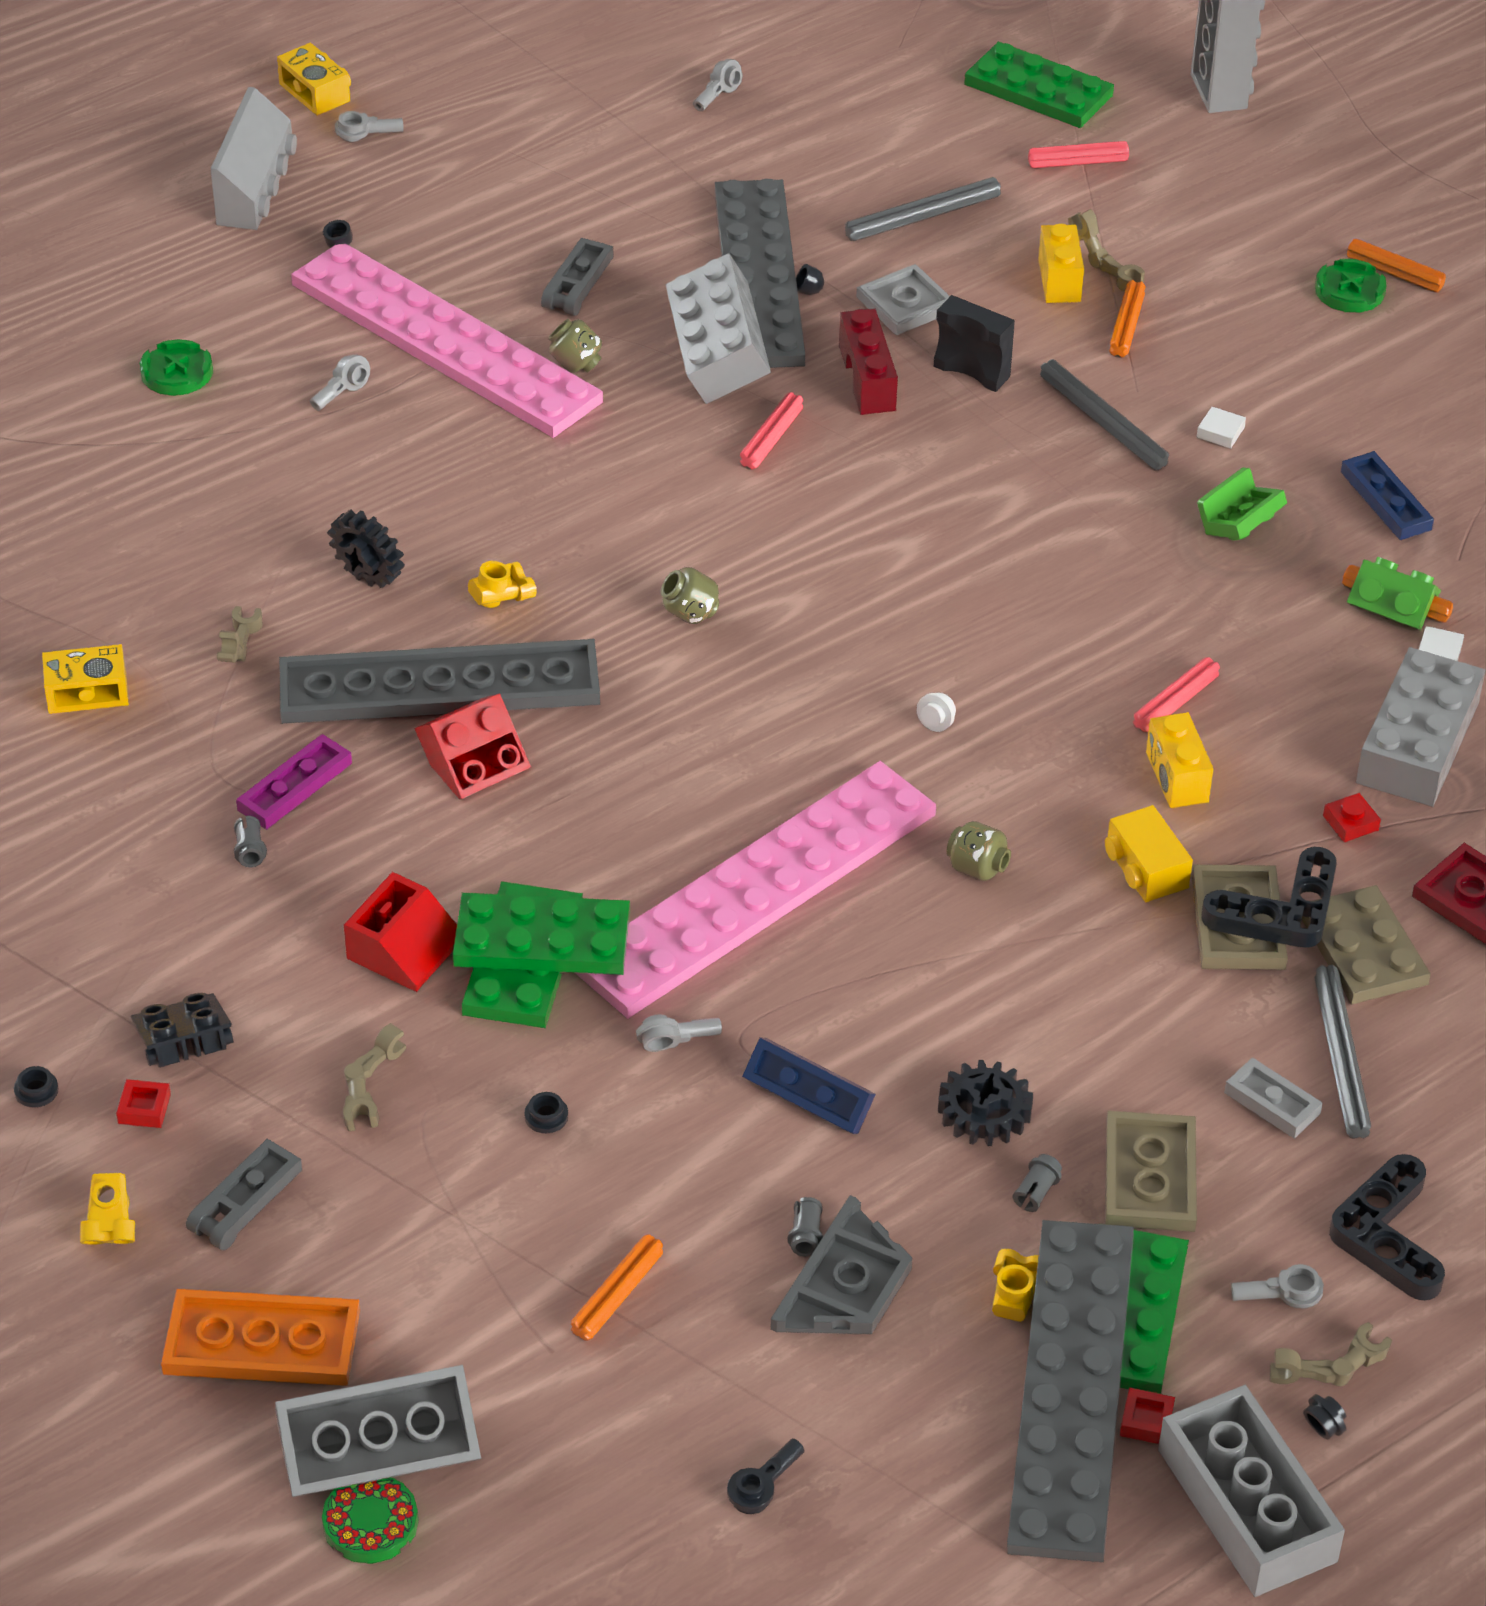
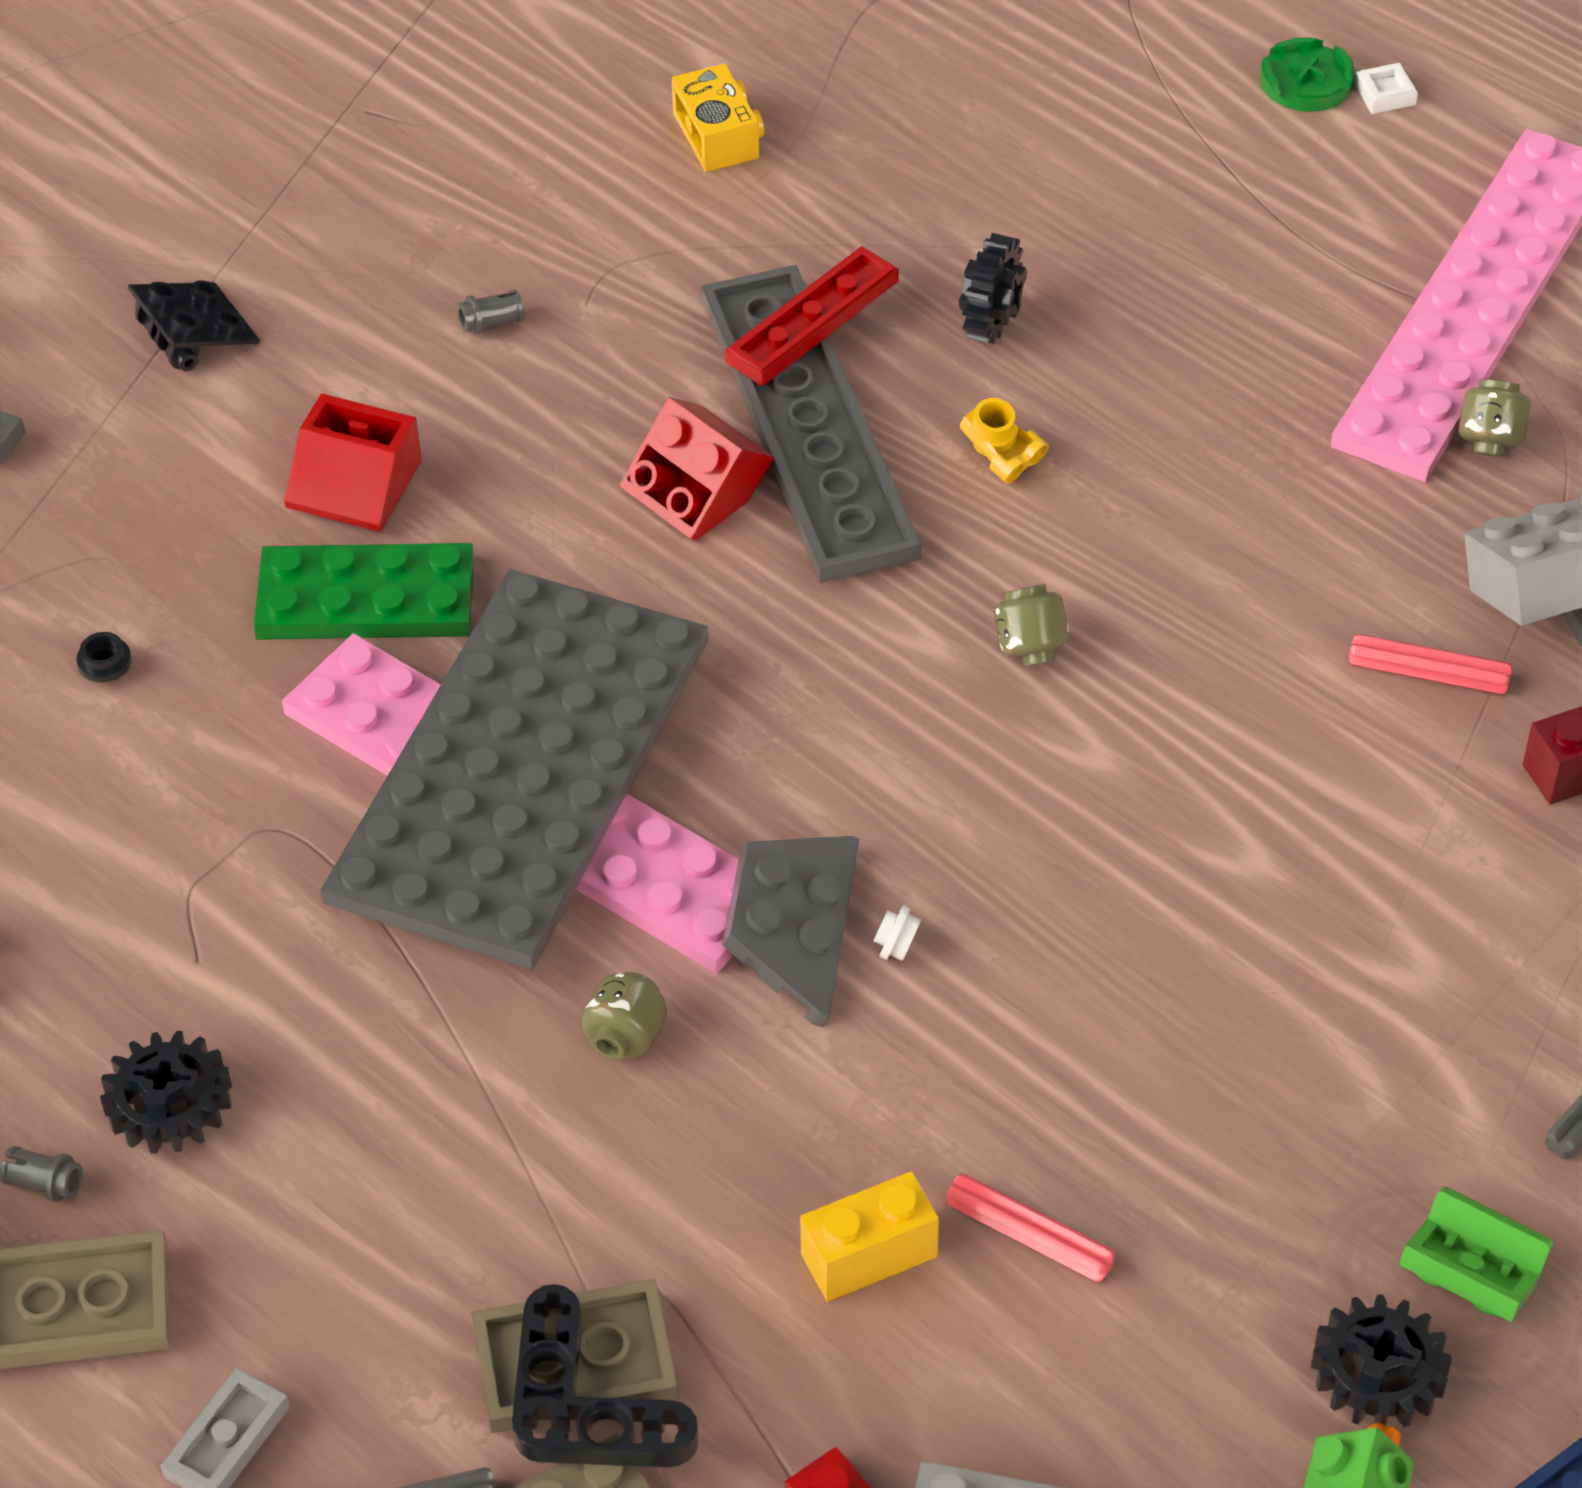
camera: 80 degrees right, 5 degrees up
black plate [14,1066,59,1108] -> none
red plate [116,1079,171,1128] -> none
dark tan piece [217,606,263,663] -> none
magenta plate [236,734,352,830] -> none
light grey plate [310,354,370,411] -> none
dark tan piece [343,1023,406,1131] -> none
green plate [453,892,630,975] -> none
light grey plate [636,1014,722,1052] -> none
dark blue plate [742,1037,876,1134] -> none
yellow brick [1105,805,1193,903] -> none
none -> dark grey plate [321,568,708,970]
none -> dark grey wing [722,836,859,1027]
none -> red tile [725,246,899,387]
none -> black gear [1311,1294,1452,1427]
none -> white tile [1354,63,1418,114]

